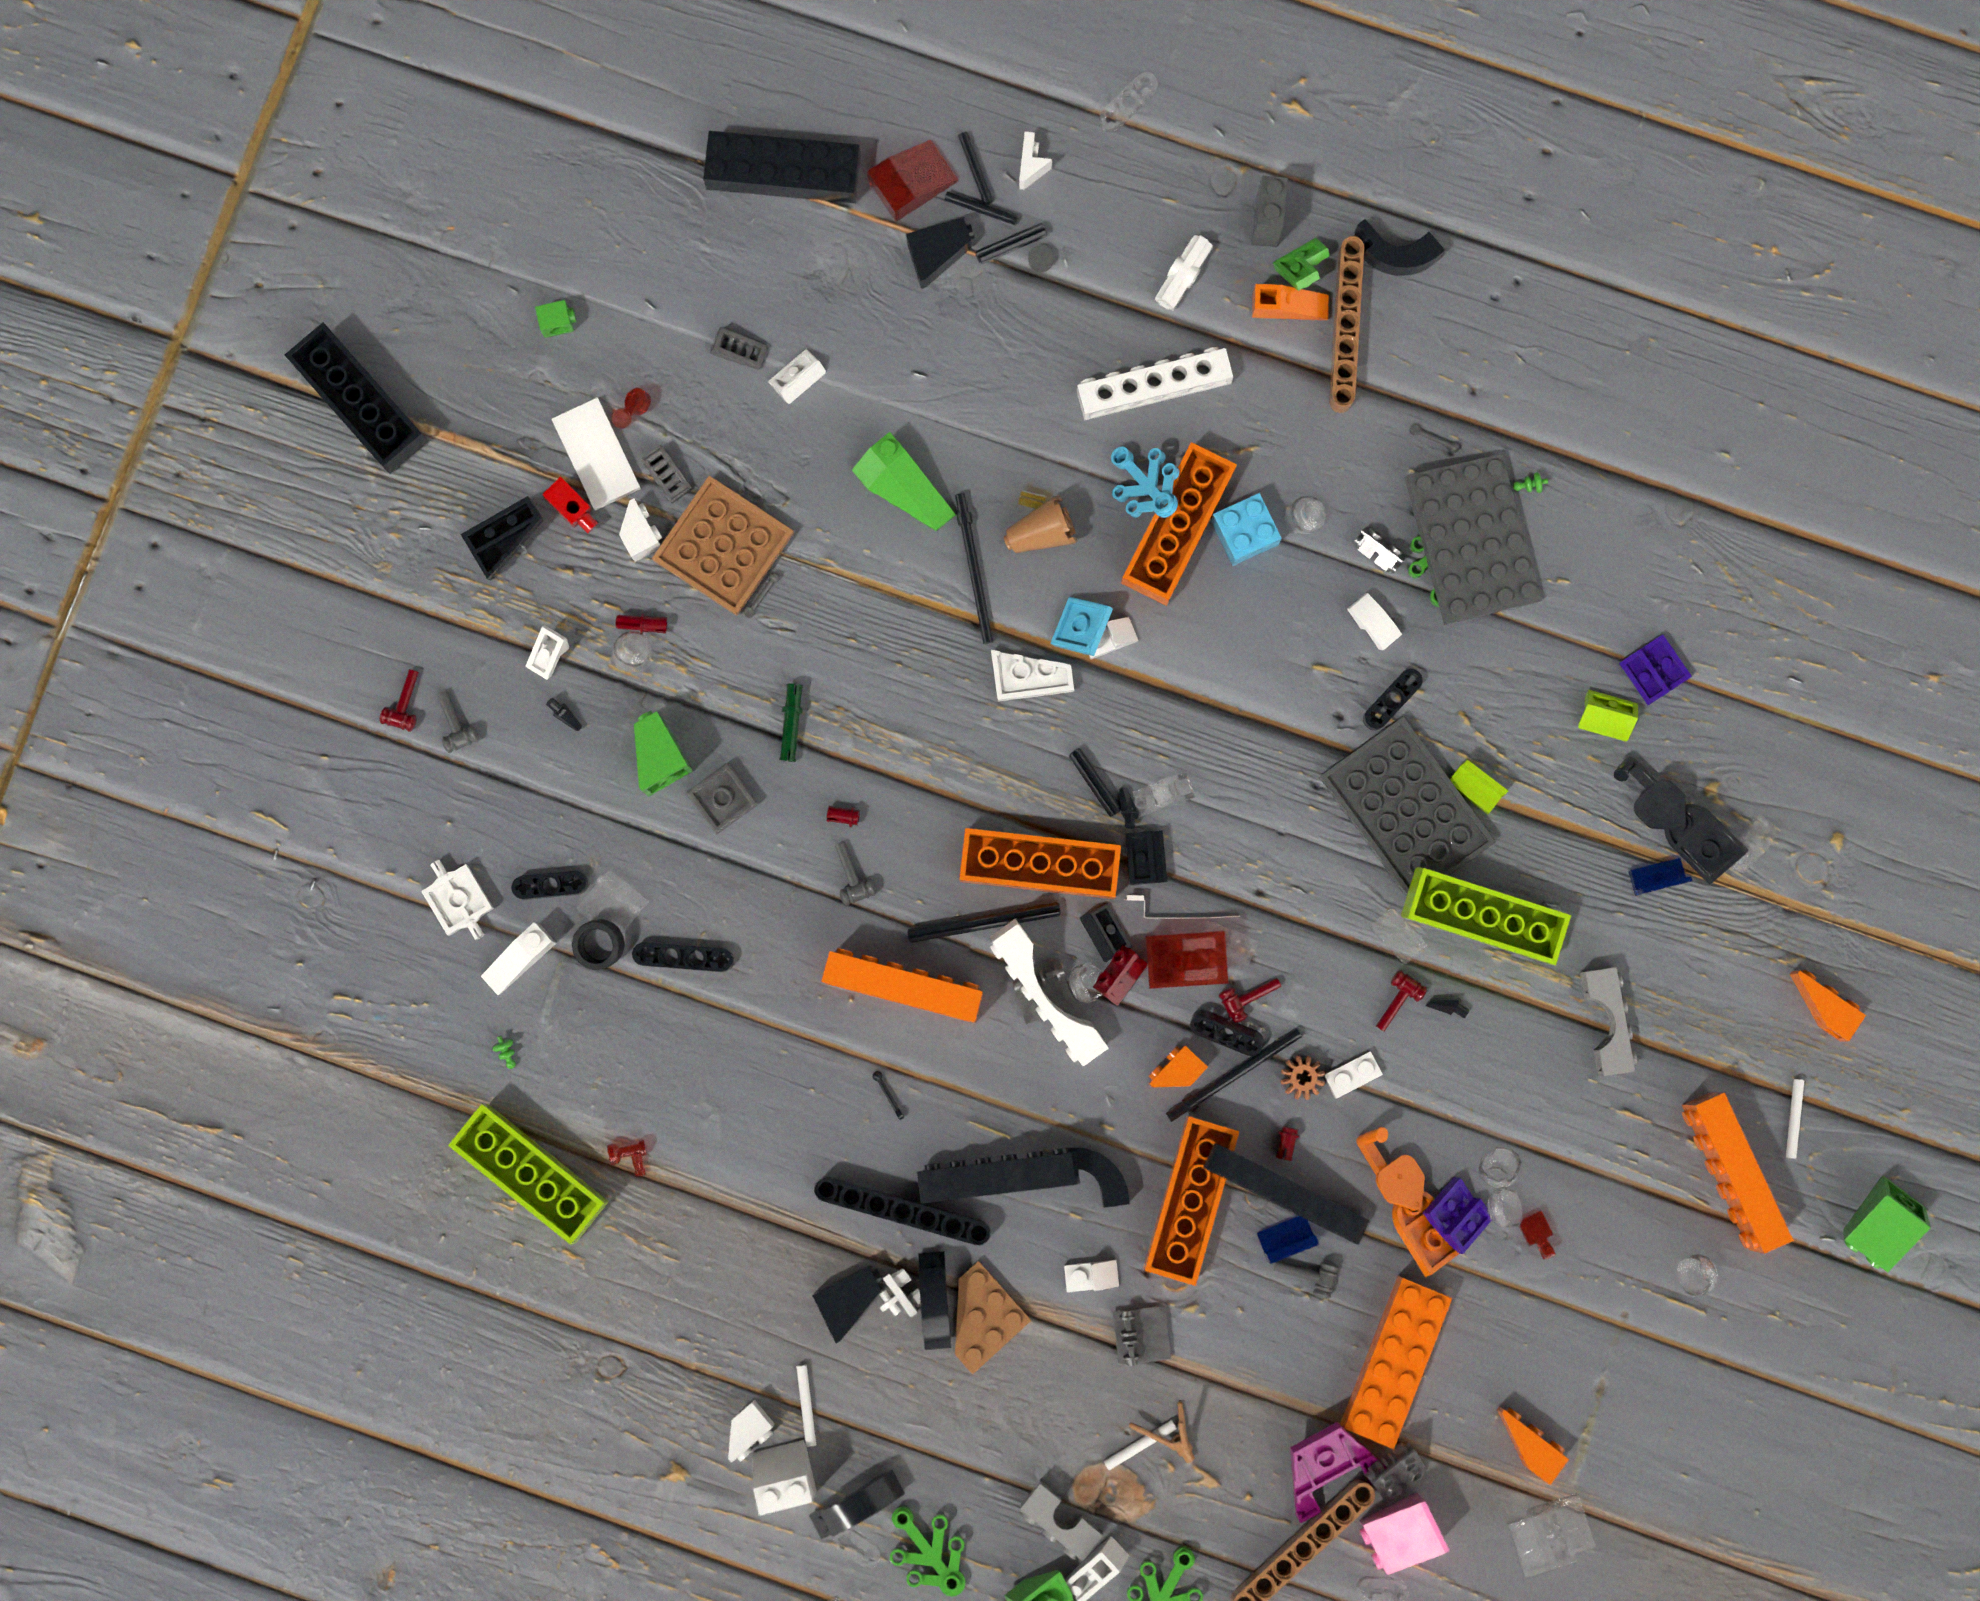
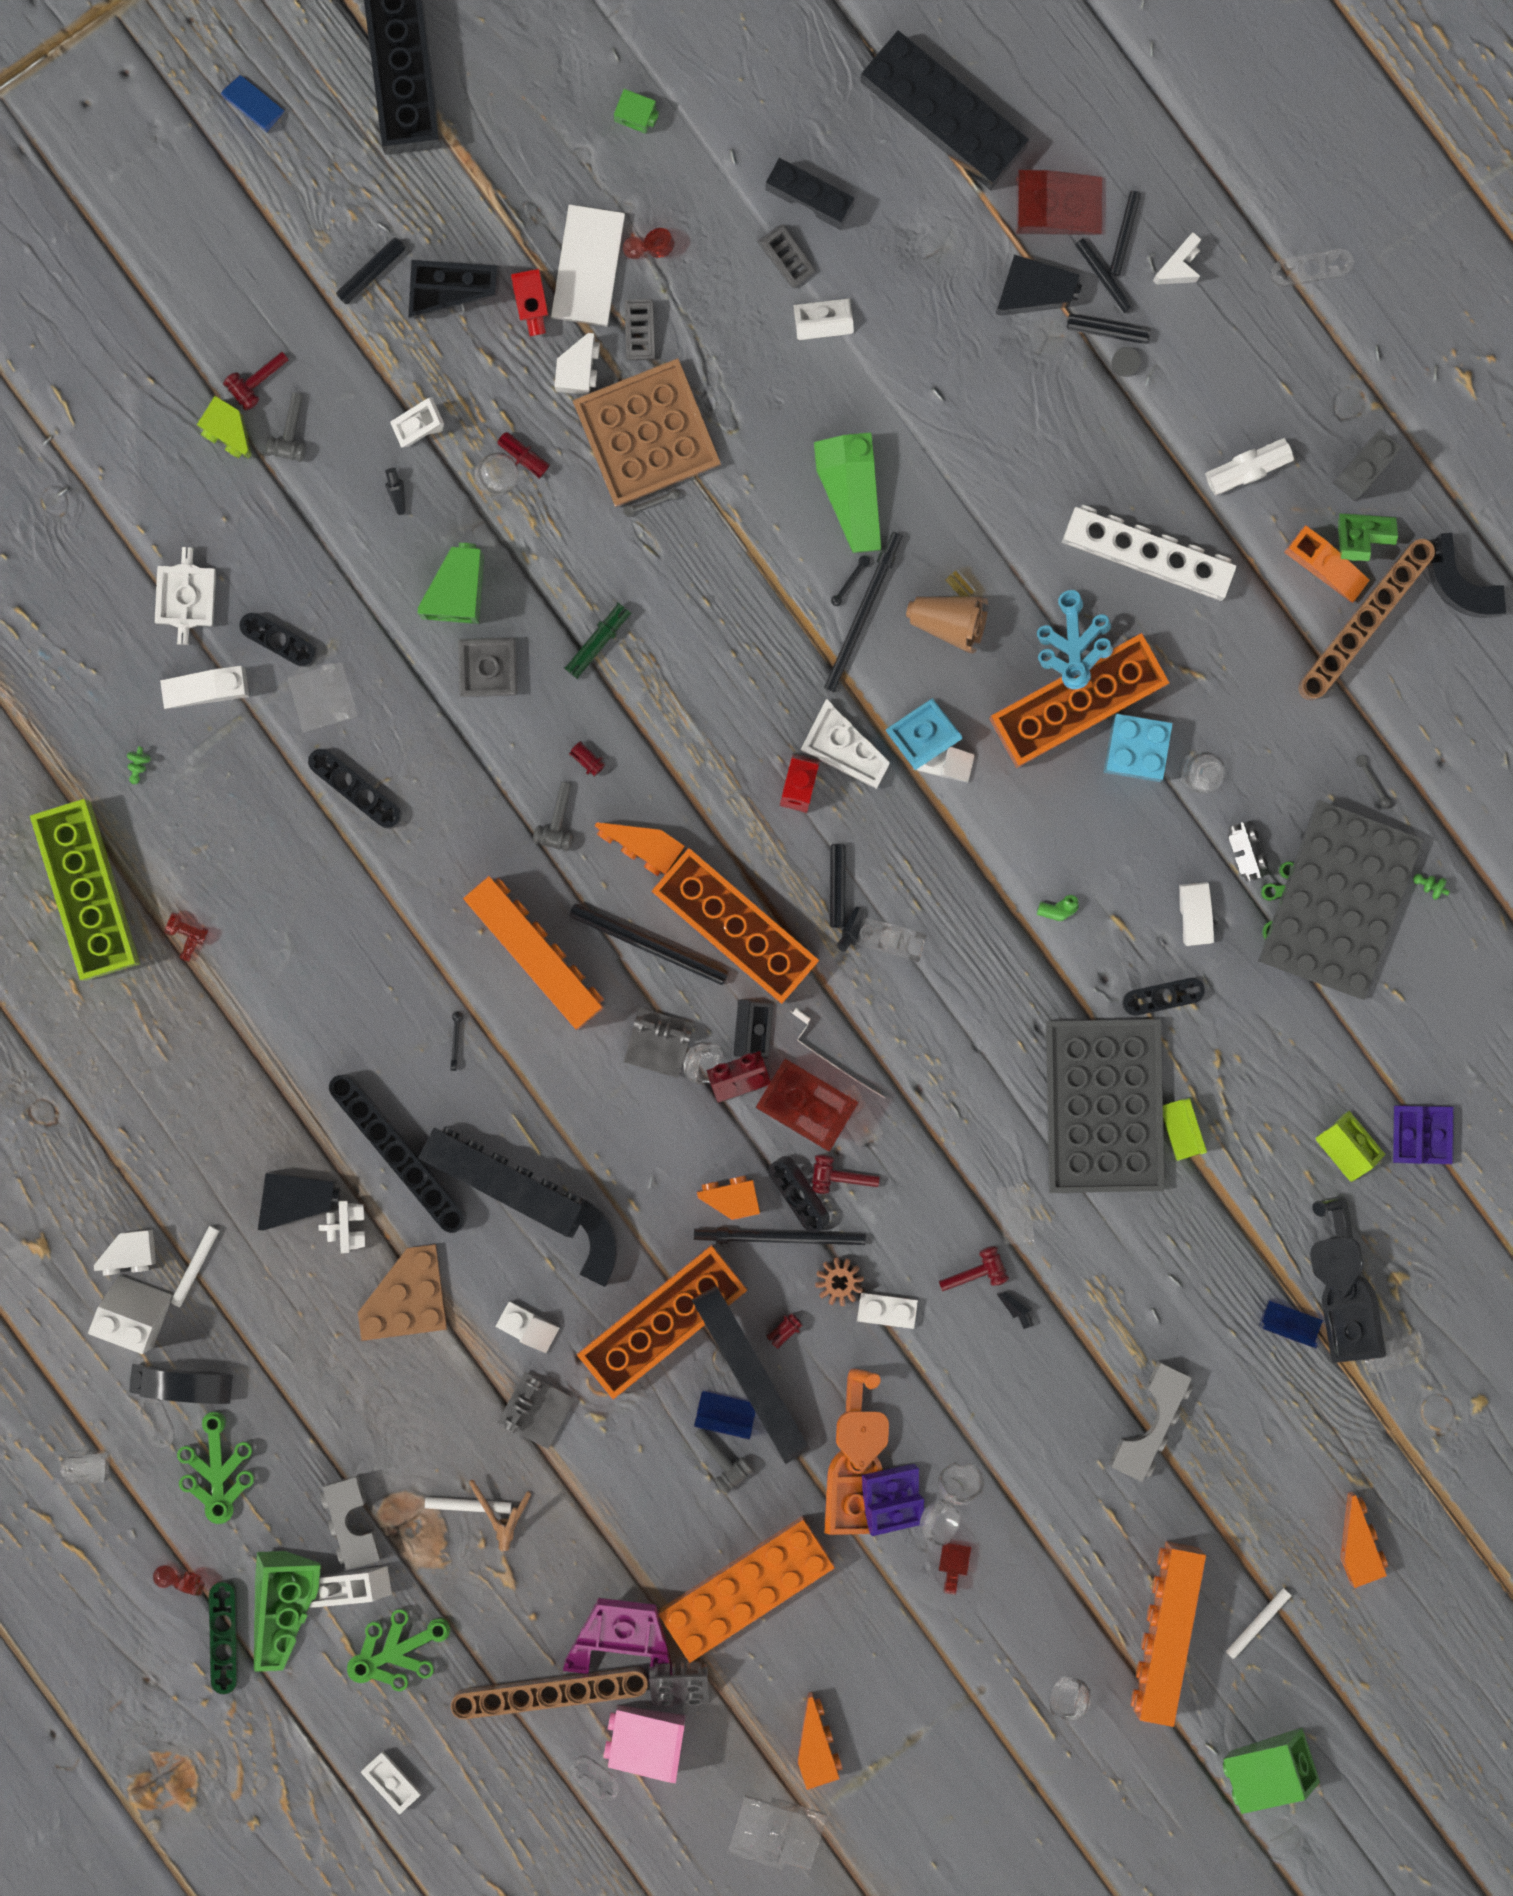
camera: 30 degrees right, 5 degrees up
black tyre [571,919,625,970] -> none
black arch [918,1251,951,1350] -> none
white arch [990,918,1108,1066] -> none
black plate [1125,830,1167,886] -> none
lime brick [1400,867,1571,965] -> none
none -> lime slope [197,396,252,459]
none -> blue slope [221,75,285,133]
none -> black axle [336,237,405,304]
none -> orange slope [595,822,685,877]
none -> black arch [766,158,855,230]
none -> red torso [780,754,820,813]
none -> black hinge [831,556,870,606]
none -> bright green arm [1036,895,1079,921]

